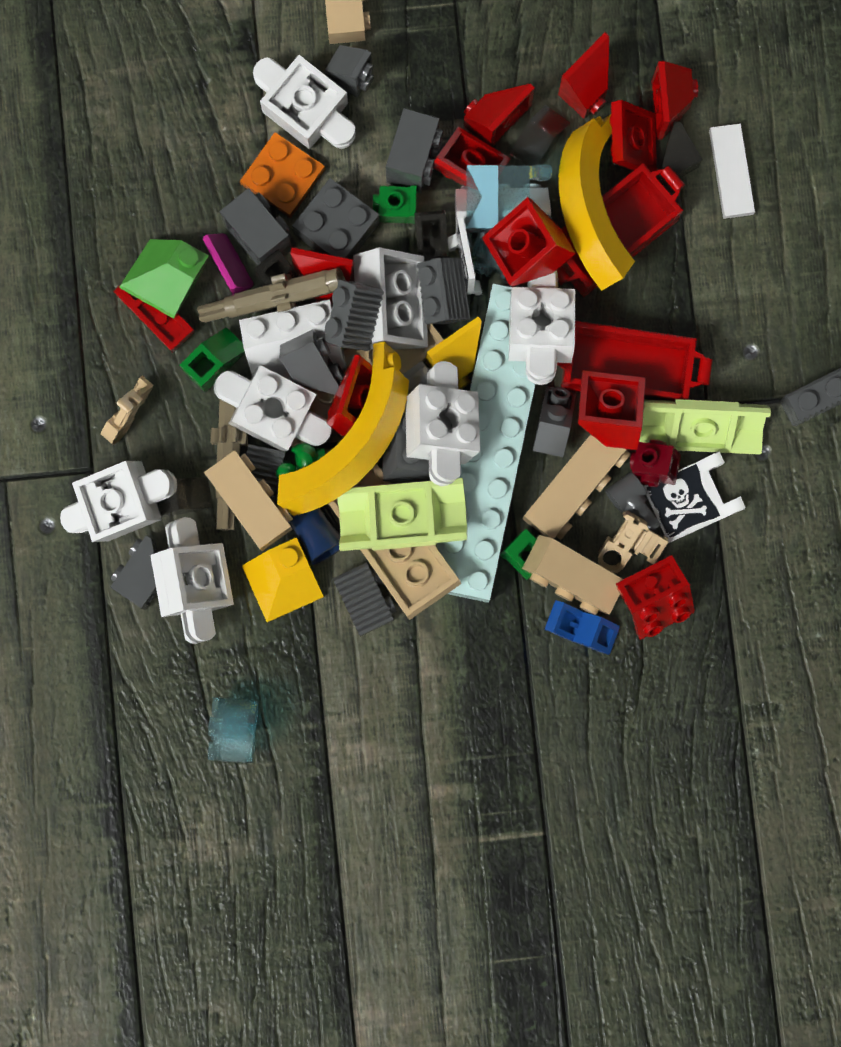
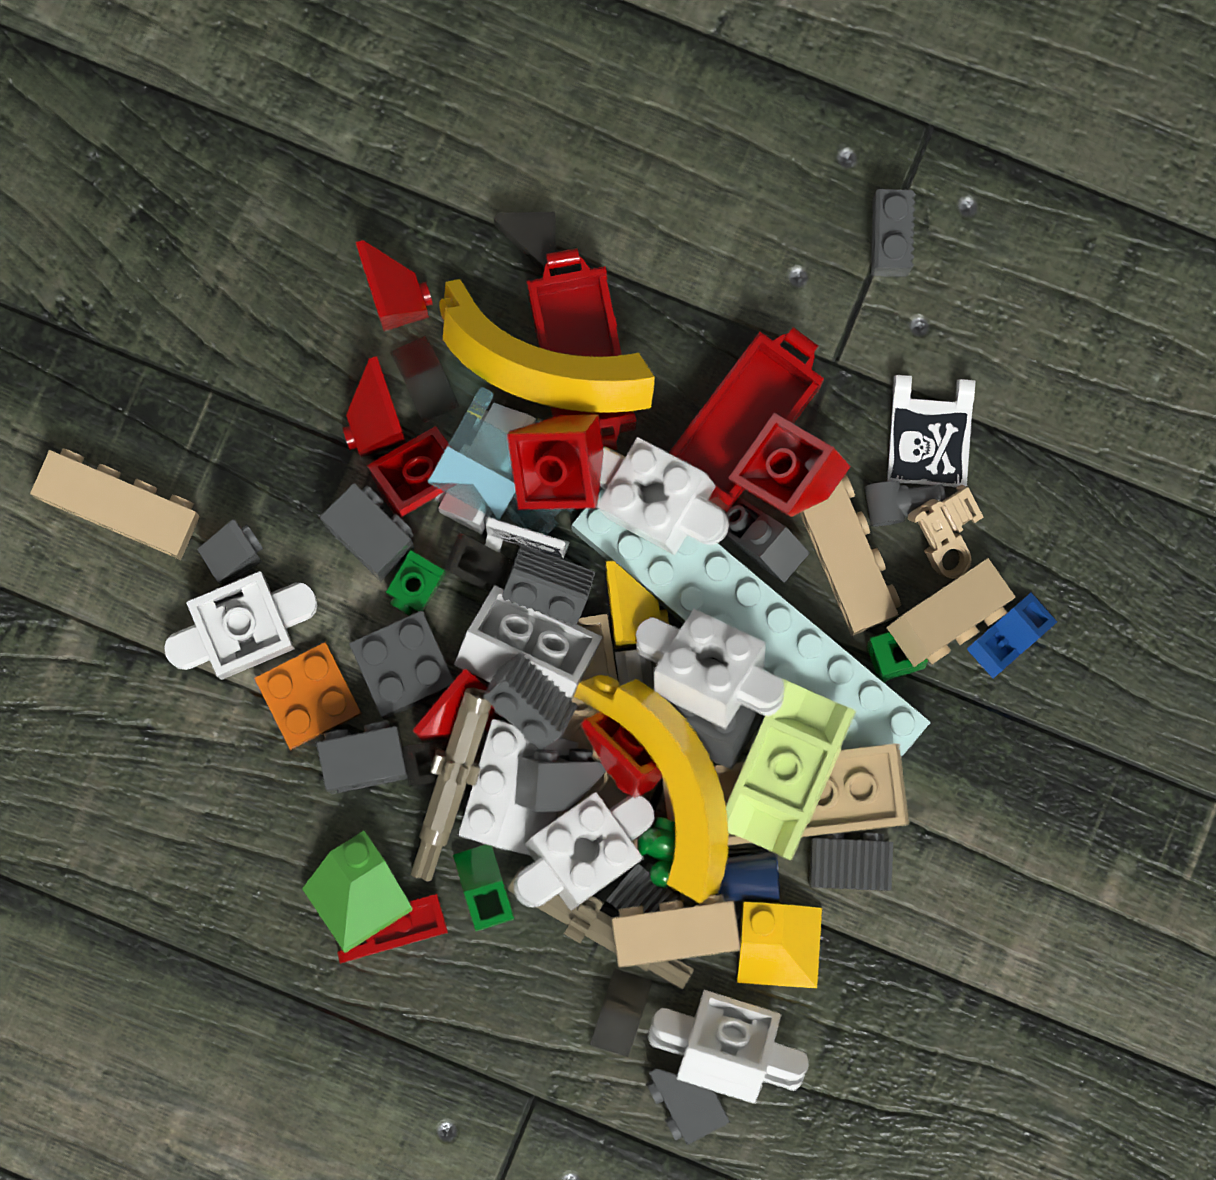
camera: 65 degrees left, 0 degrees up
white brick [60,461,177,542] -> none
tan piece [101,376,154,445] -> none
dark pink slope [203,233,254,295] -> none
clear light blue brick [208,697,258,763] -> none
red plate [610,100,657,172] -> none
red bracket [616,555,695,640] -> none
dark red brick [630,440,681,487] -> none
yellowish green piece [639,399,771,454] -> none
red slope [651,61,698,140] -> none
white tile [709,123,755,219] -> none

